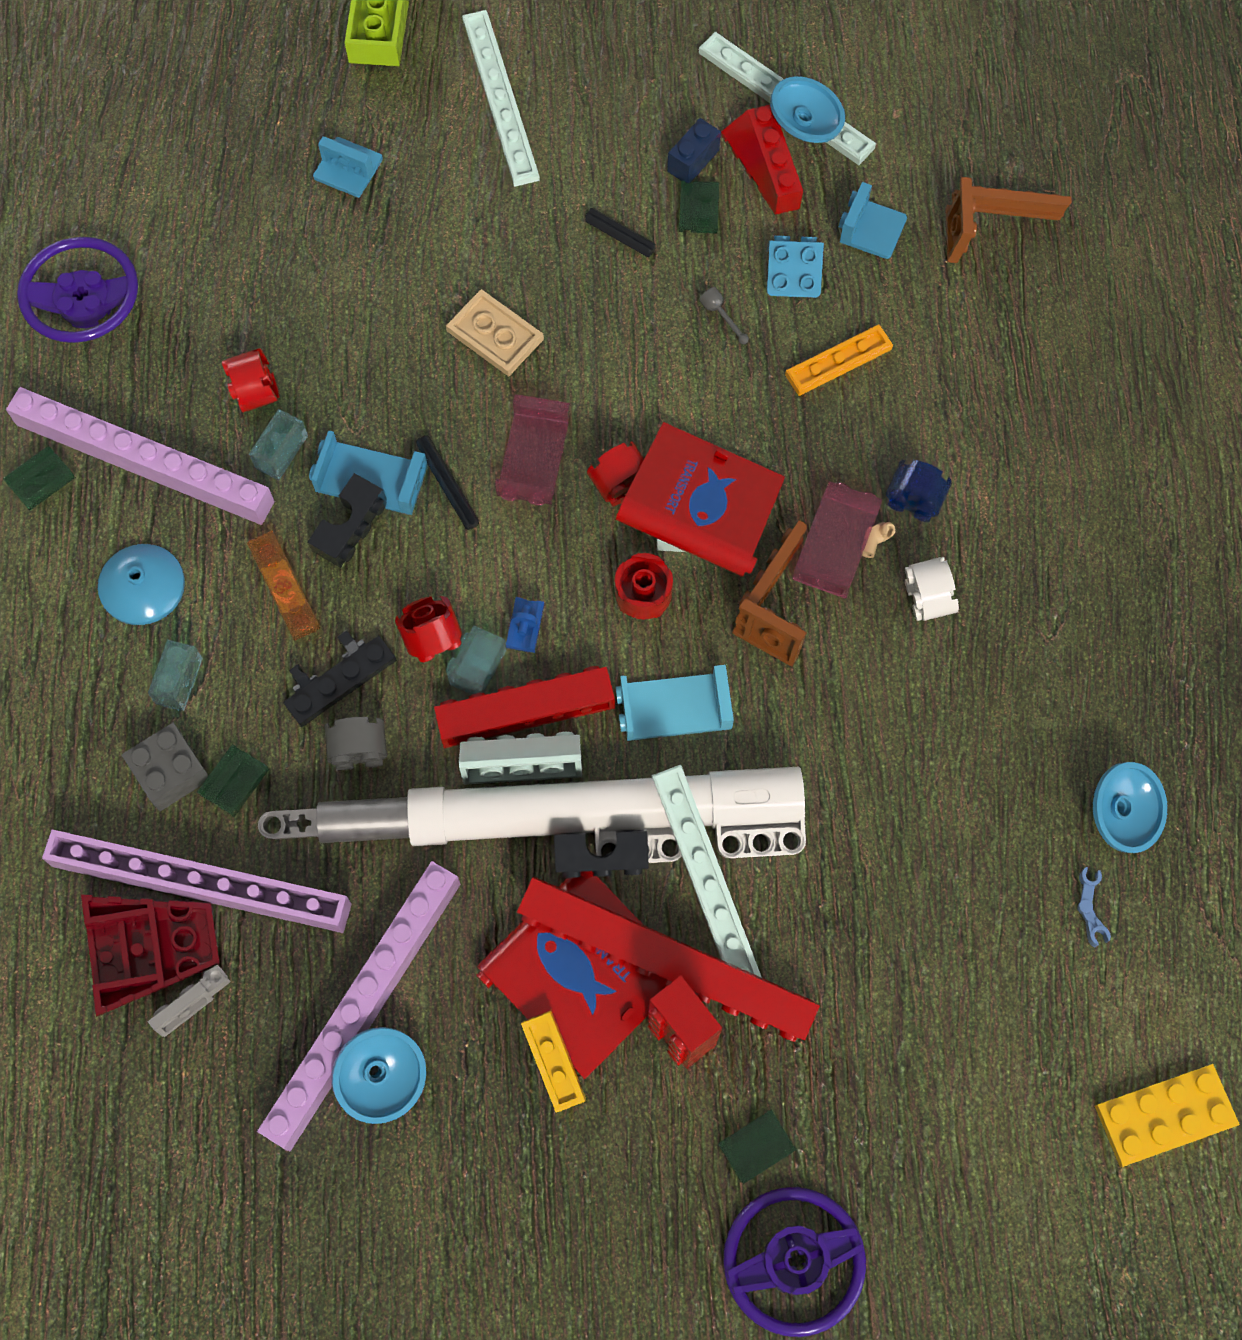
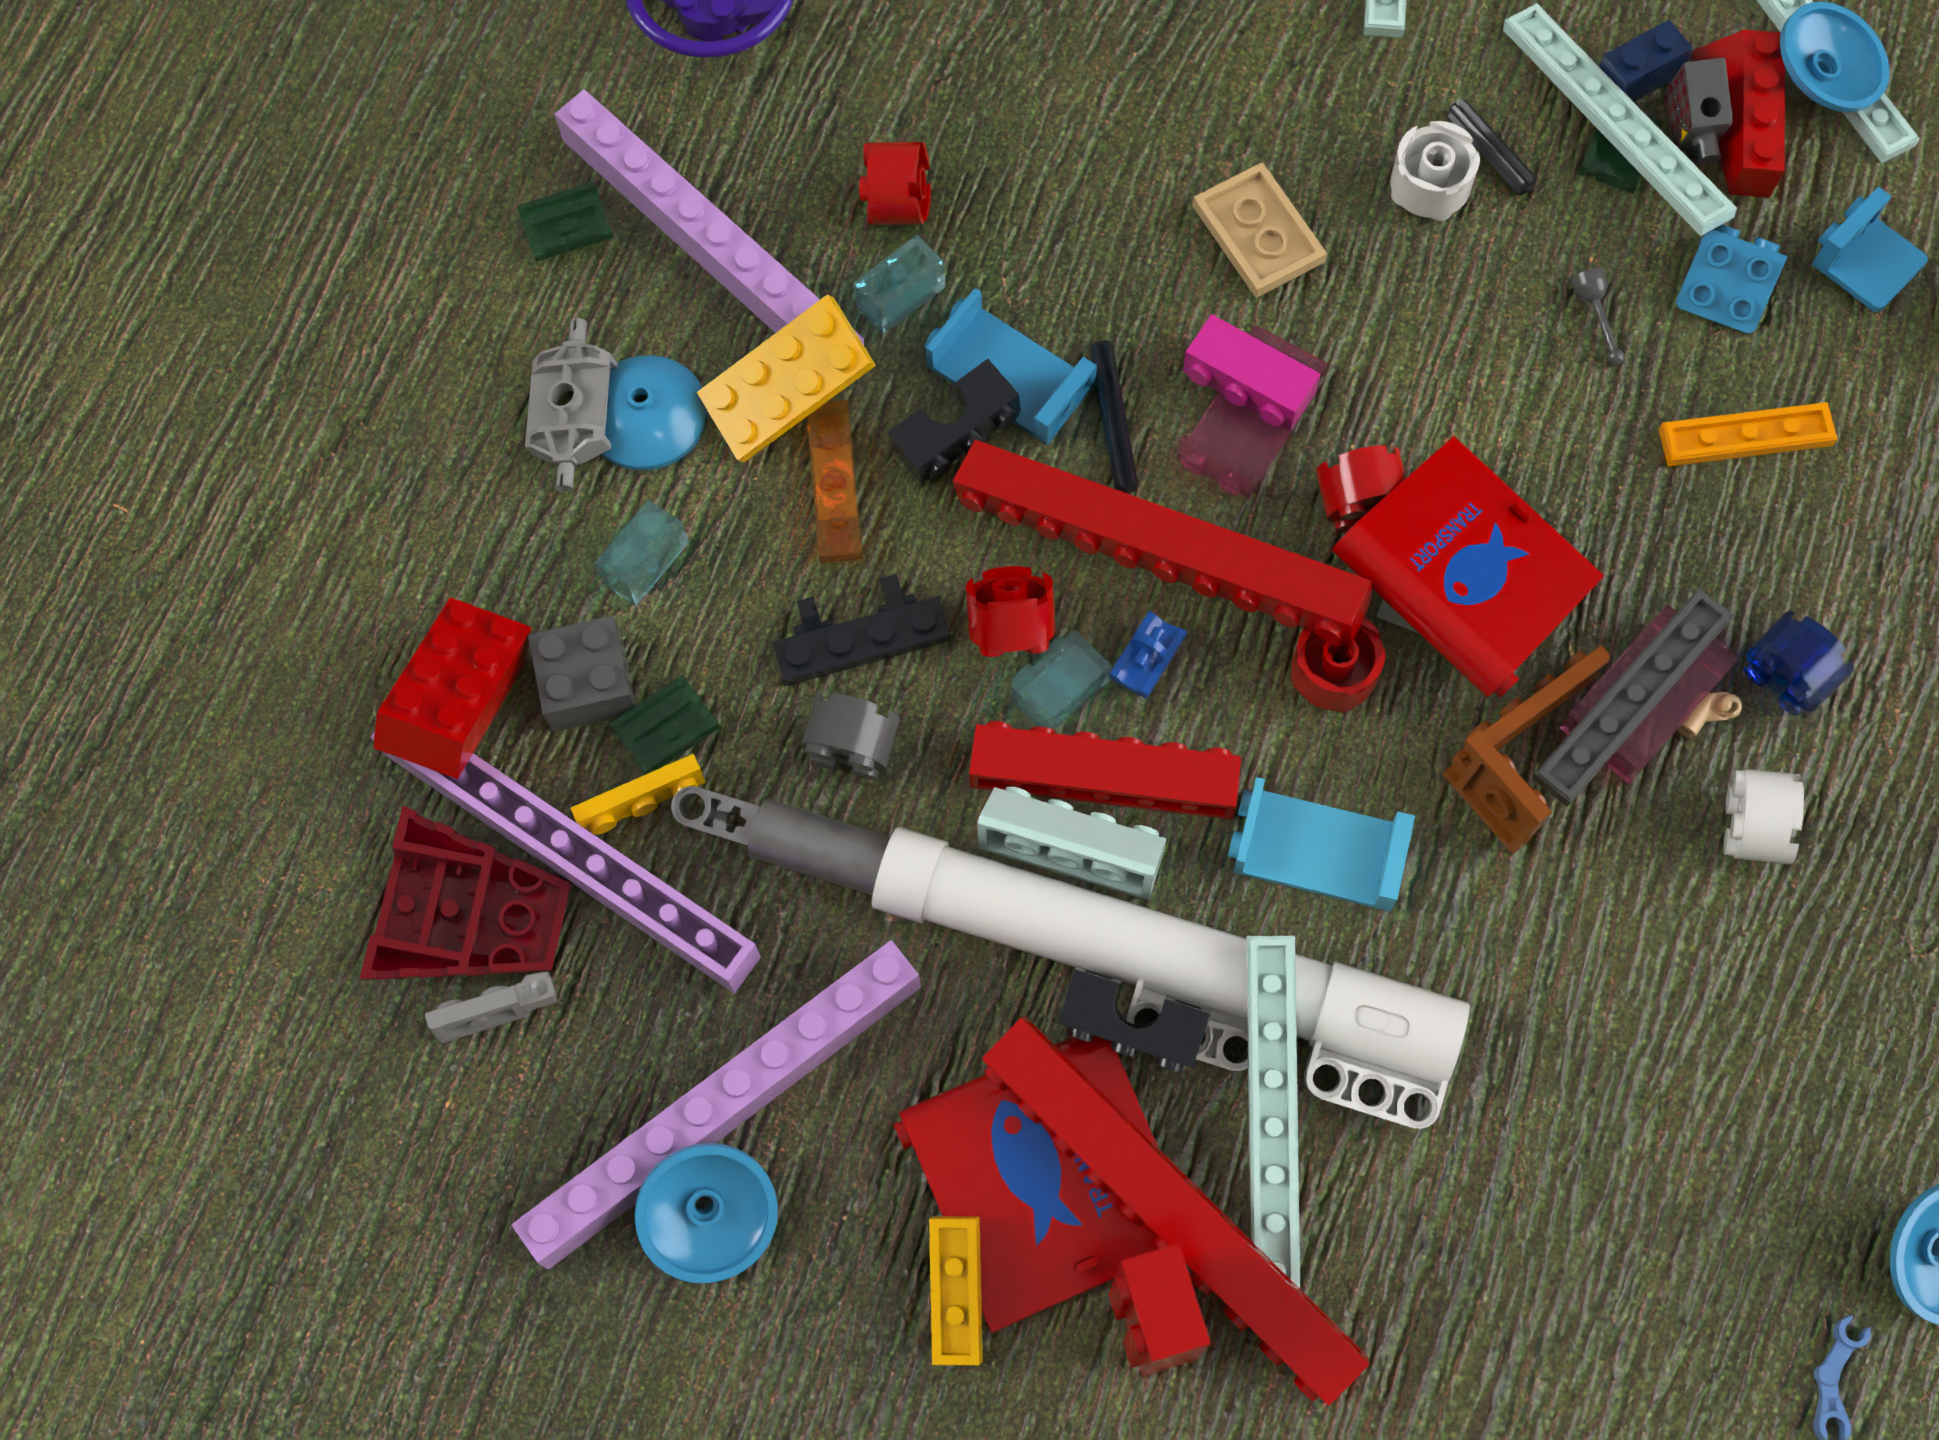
camera: 25 degrees right, 0 degrees up
none -> red brick [373,597,532,779]
none -> light grey plate [525,318,618,493]
none -> yellow plate [570,753,706,835]
none -> yellow plate [696,294,876,462]
none -> red brick [953,440,1372,645]
none -> dark pink brick [1183,314,1320,431]
none -> white brick [1390,121,1480,221]
none -> light aqua tile [1503,3,1737,236]
none -> dark grey tile [1532,588,1734,807]
none -> dark grey torso [1662,58,1733,165]

